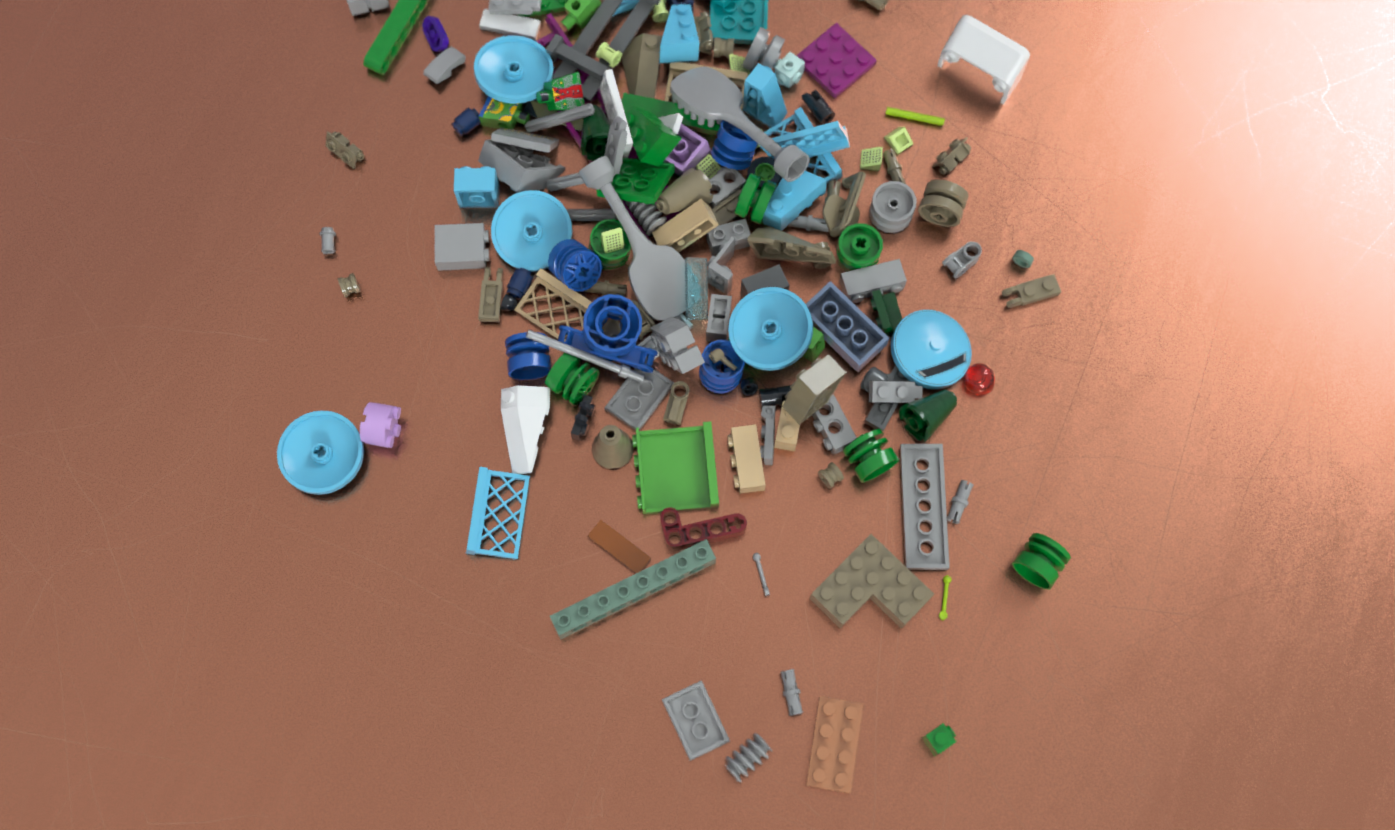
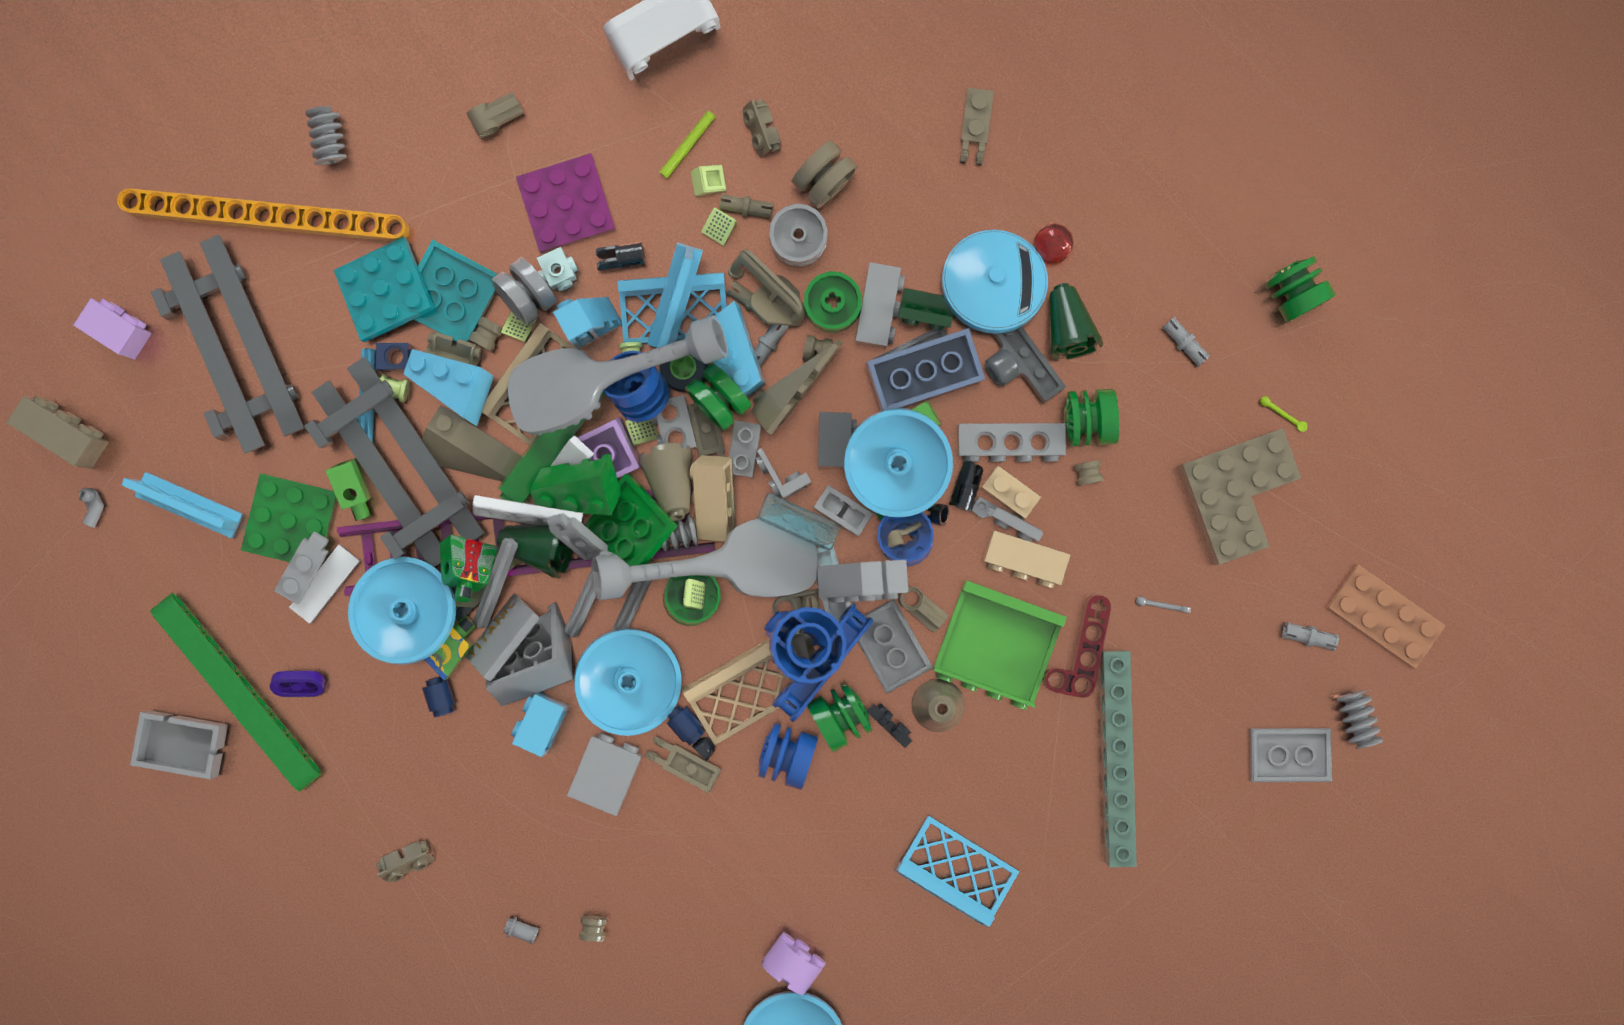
camera: 65 degrees left, 15 degrees up
light grey slope [423,46,465,84] -> none
white wedge [501,386,550,475] -> none
light grey bar [526,329,645,382] -> none
blue wheel [548,239,602,291] -> none
dark tan pin [585,280,627,297] -> none
dark orange tile [587,519,651,574] -> none
yellowish green bush [596,42,622,68] -> none
dark tan brick [782,354,846,425] -> none
light grey hinge [869,381,923,403] -> none
light grey plate [900,444,950,570] -> none
green brick [922,723,957,757] -> none
light grey piece [942,241,982,279] -> none
sand green tile [1012,250,1034,268] -> none

